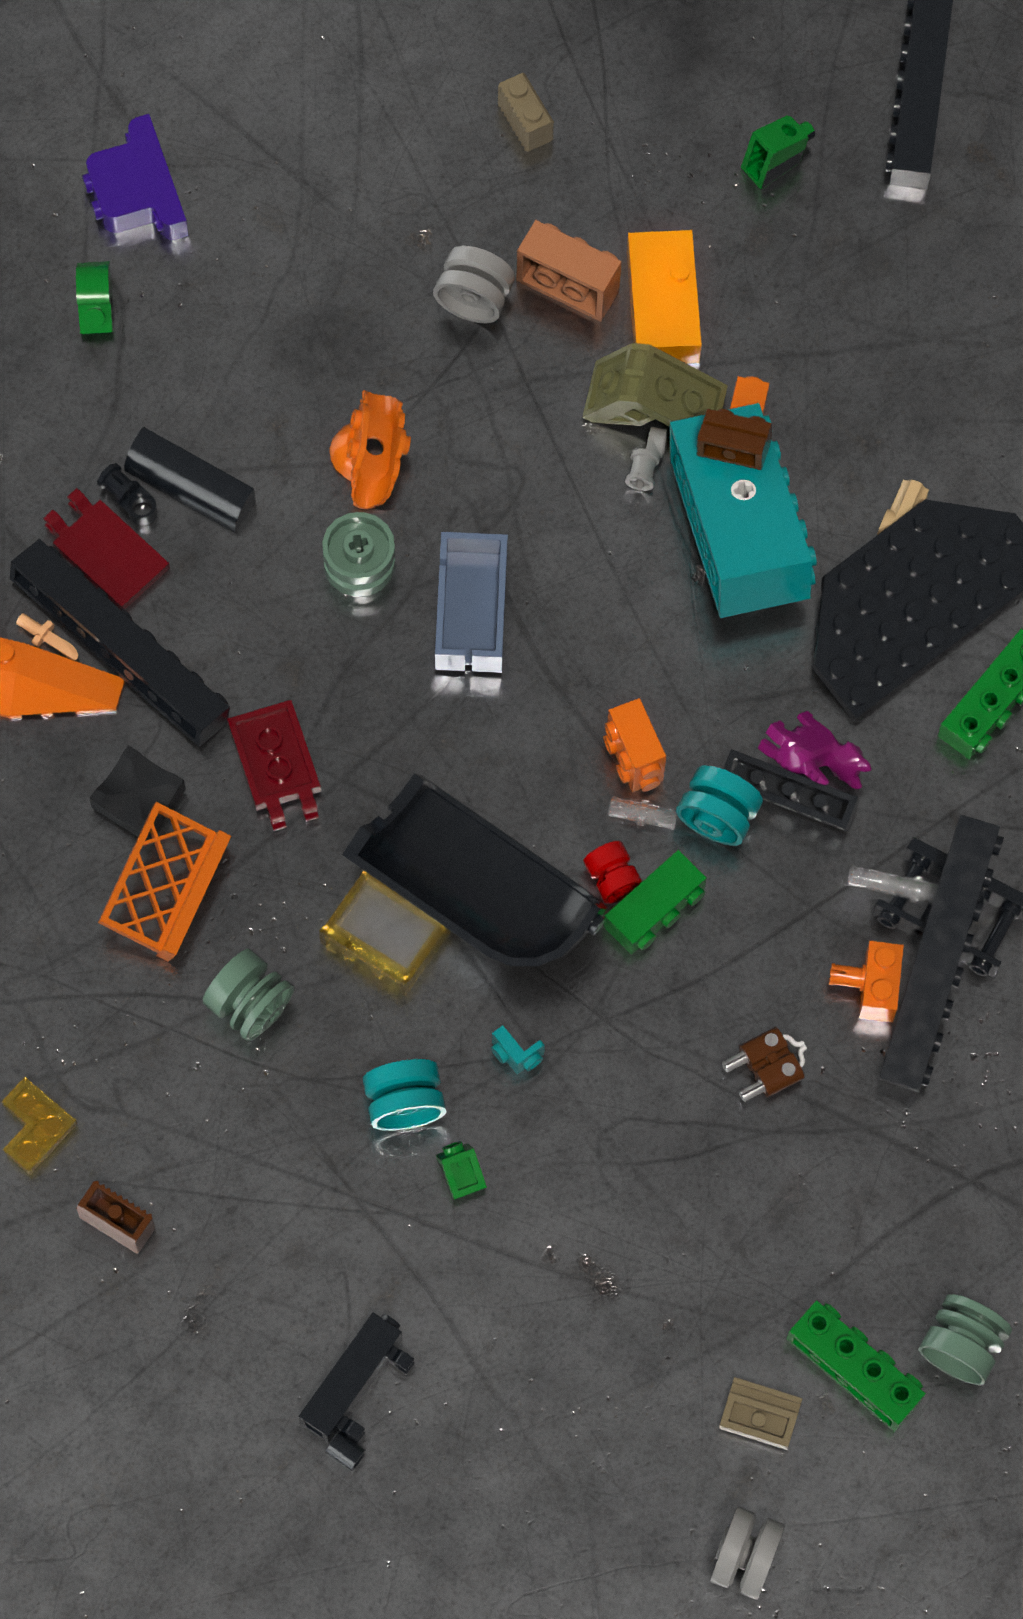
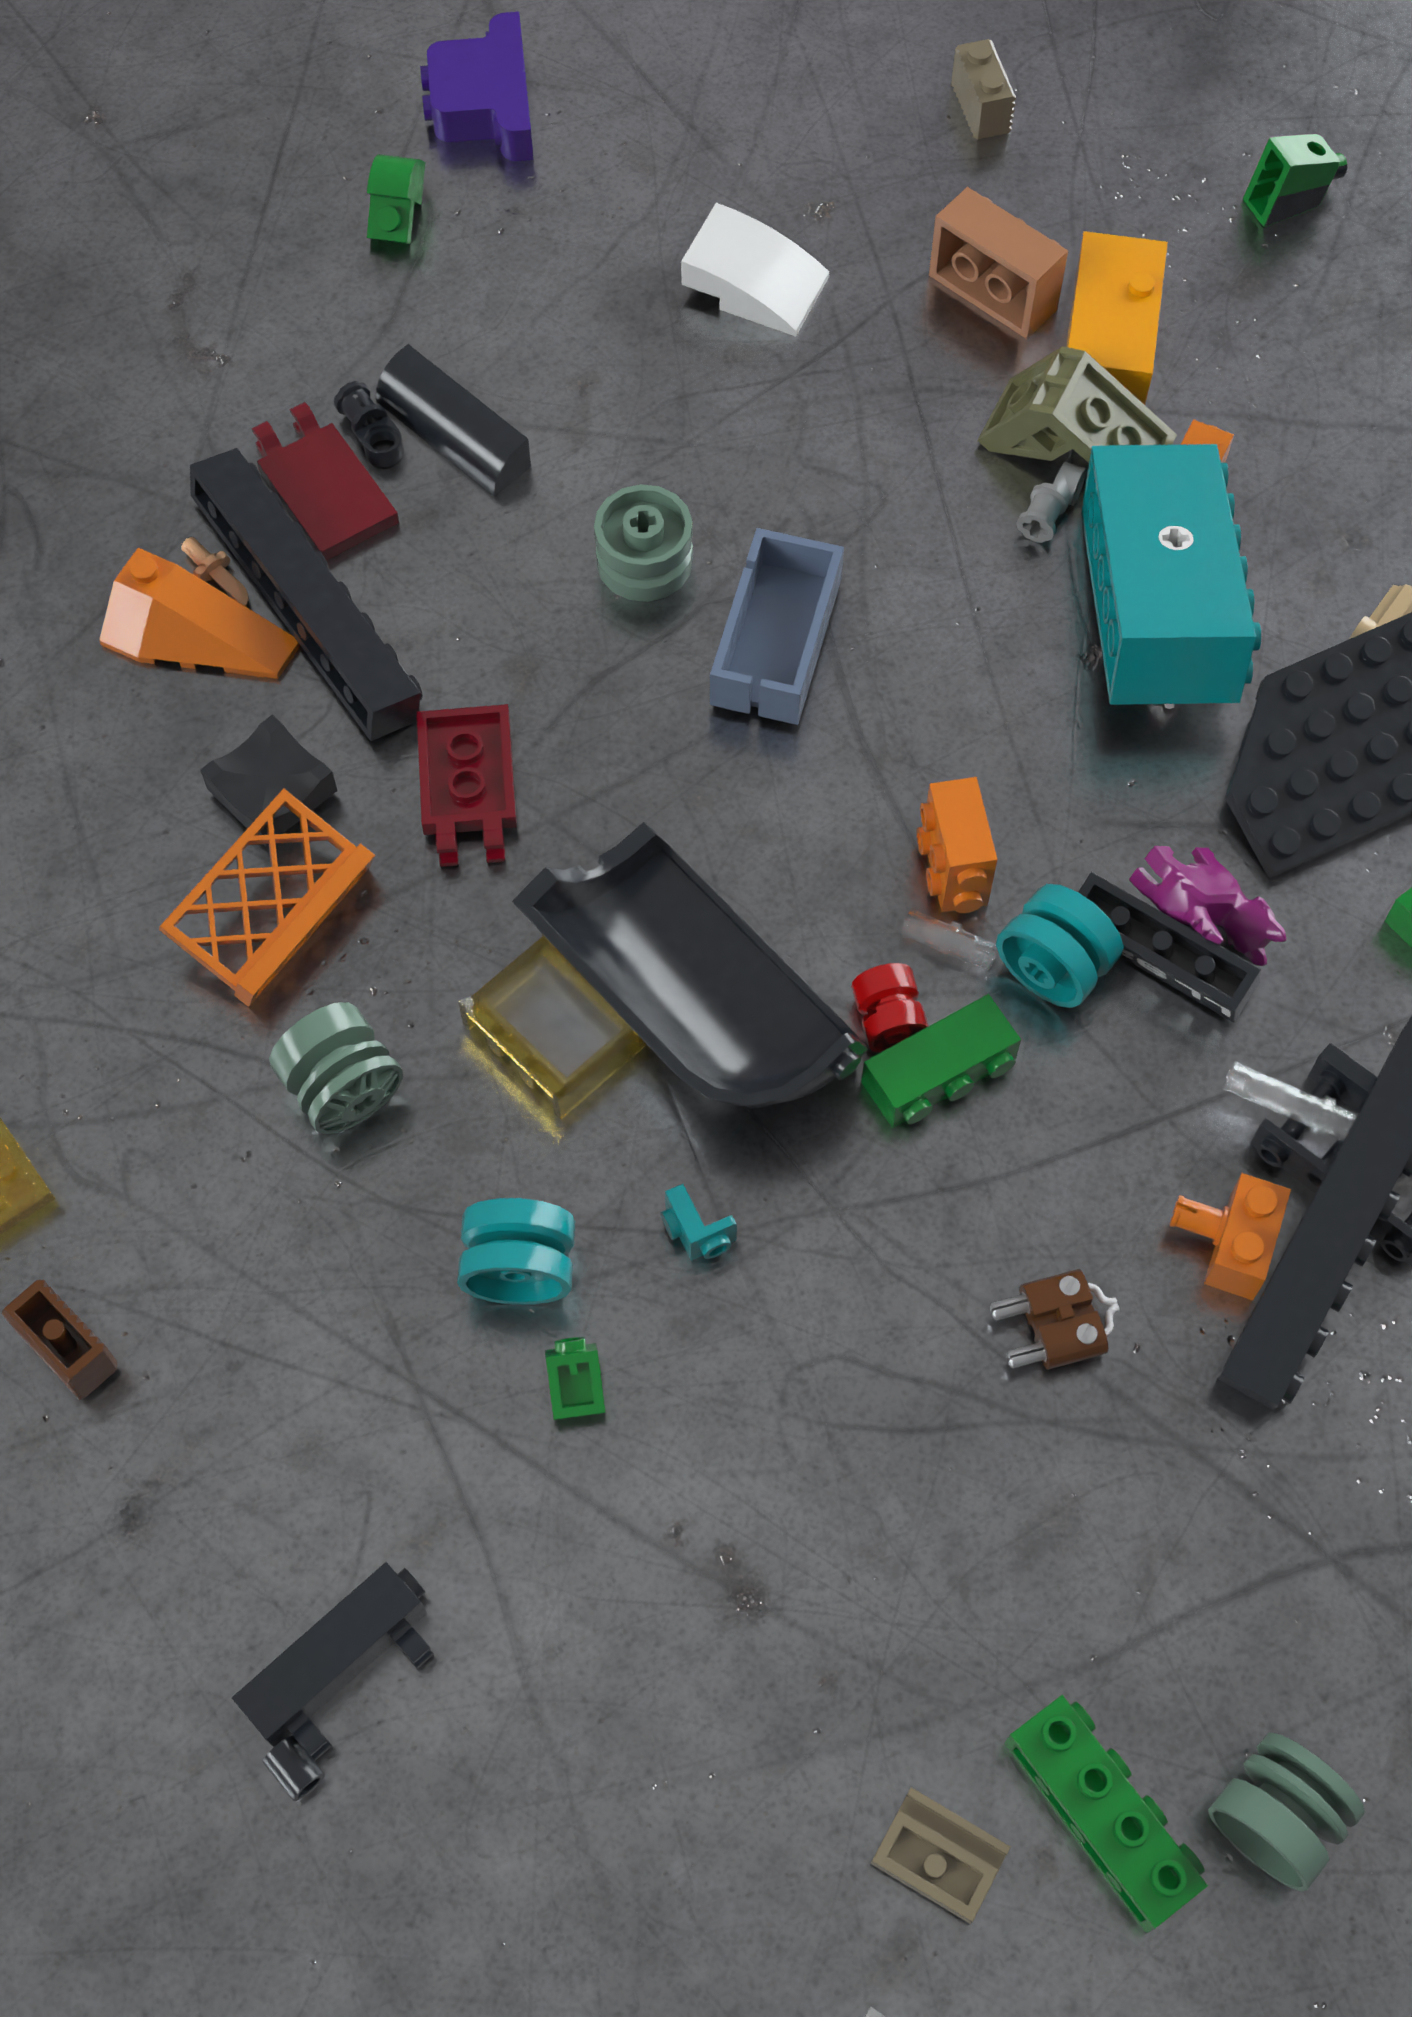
camera: 15 degrees right, 5 degrees down
orange piece [329,390,411,510] -> none
light grey wheel [433,245,515,324] -> none
reddish brown brick [697,409,772,470] -> none
none -> white slope [681,203,829,337]

